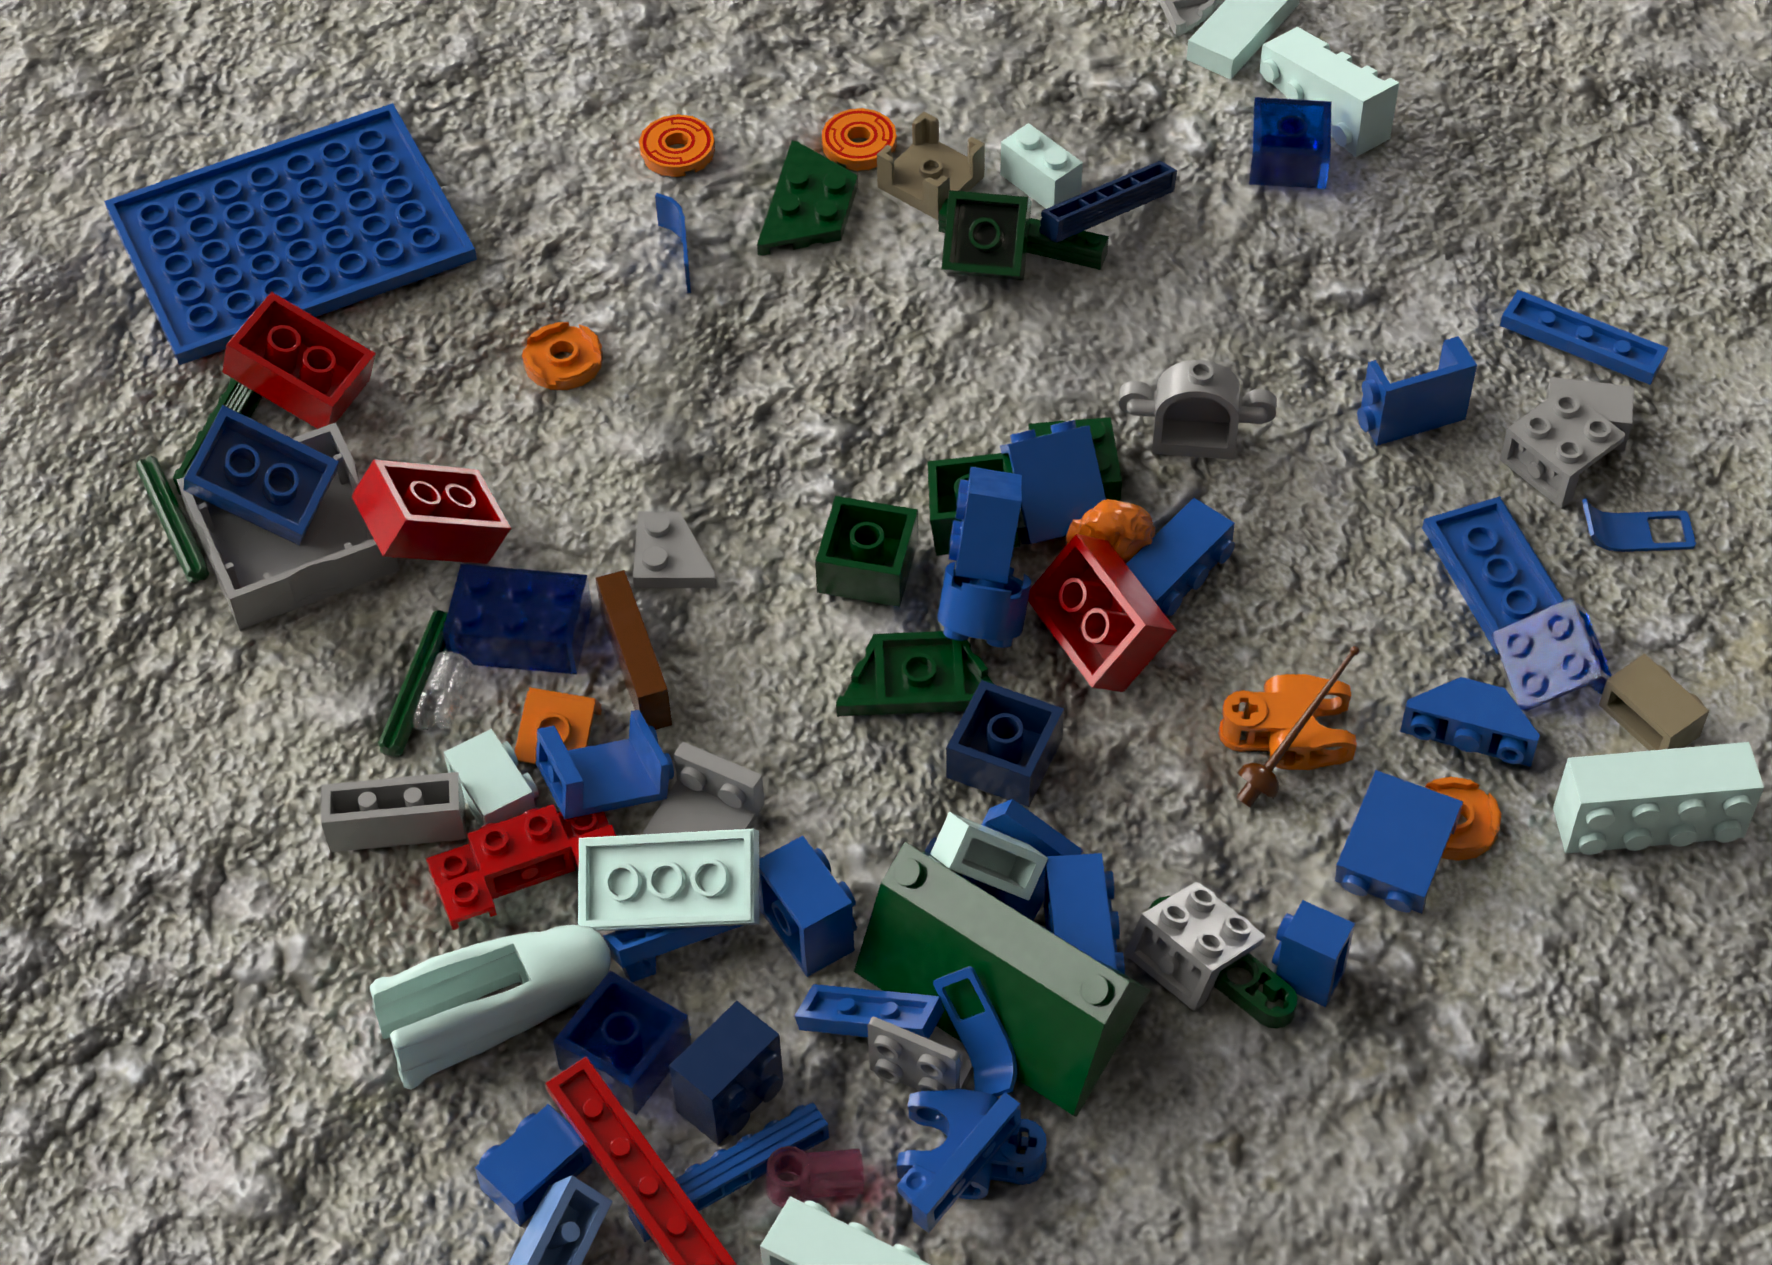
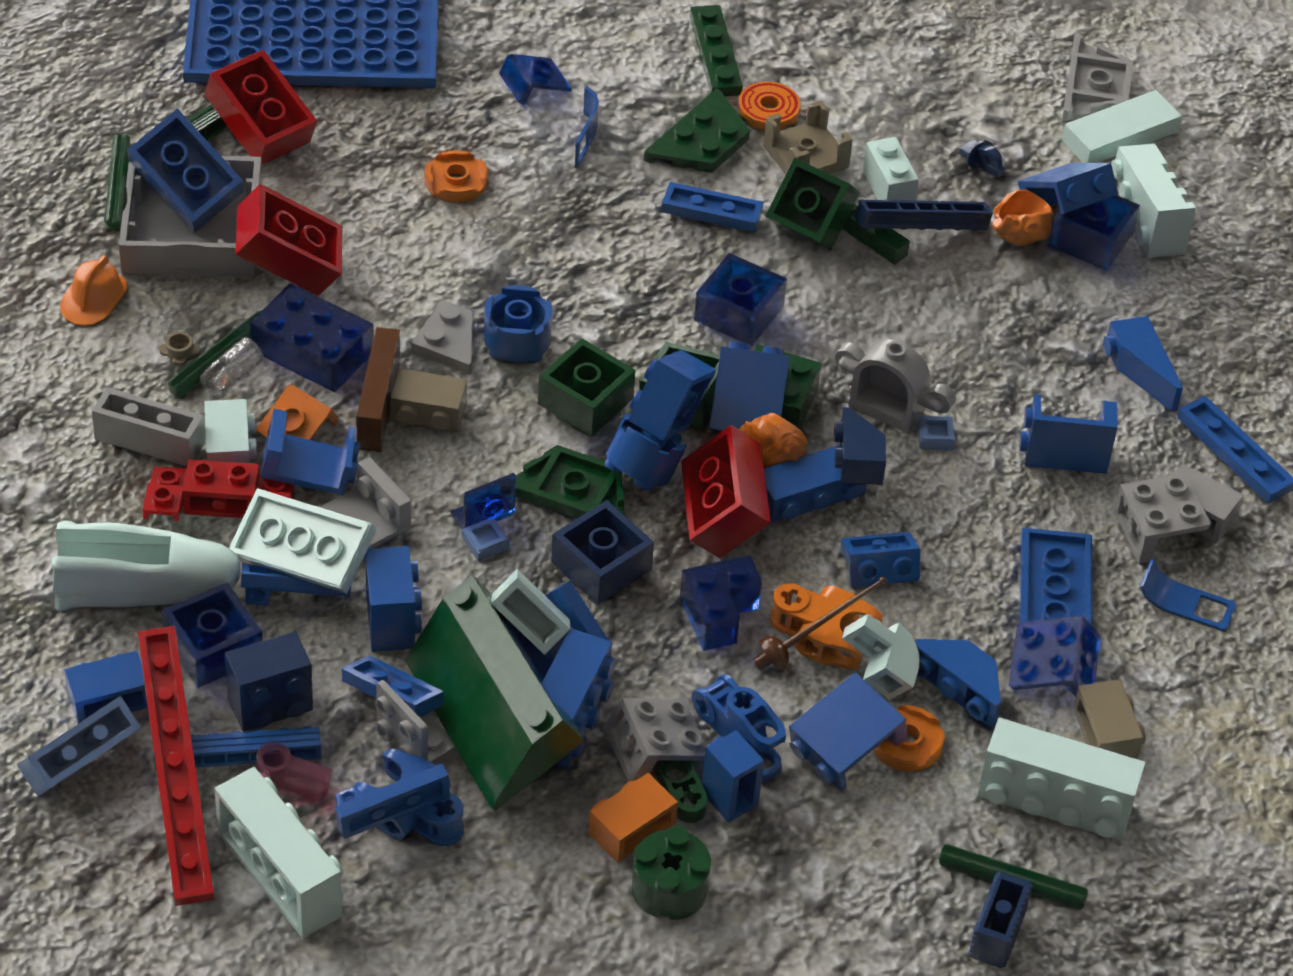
camera: 20 degrees right, 5 degrees down
orange tile [639,114,715,177] -> none
blue piece [933,966,1017,1097] -> none
none -> orange piece [60,255,127,326]
none -> dark tan plate [159,332,201,366]
none -> dark tan brick [390,368,467,432]
none -> clear blue piece [452,473,516,529]
none -> medium blue tile [462,517,510,561]
none -> blue brick [484,285,552,363]
none -> clear blue piece [499,54,572,105]
none -> orange brick [588,773,678,863]
none -> dark green brick [632,826,711,920]
none -> blue plate [661,182,764,232]
none -> clear blue brick [680,555,762,651]
none -> dark green plate [690,5,743,96]
none -> blue piece [691,674,786,782]
none -> clear blue brick [694,253,787,346]
none -> dark blue slope [834,407,886,485]
none -> blue bracket [841,532,920,587]
none -> light aqua brick [842,614,919,700]
none -> medium blue tile [918,416,955,450]
none -> dark green axle [939,844,1088,909]
none -> dark blue piece [959,139,1005,177]
none -> dark blue brick [968,872,1033,968]
none -> orange hair [992,190,1055,246]
none -> blue panel [1018,163,1119,213]
none -> blue slope [1103,316,1183,411]

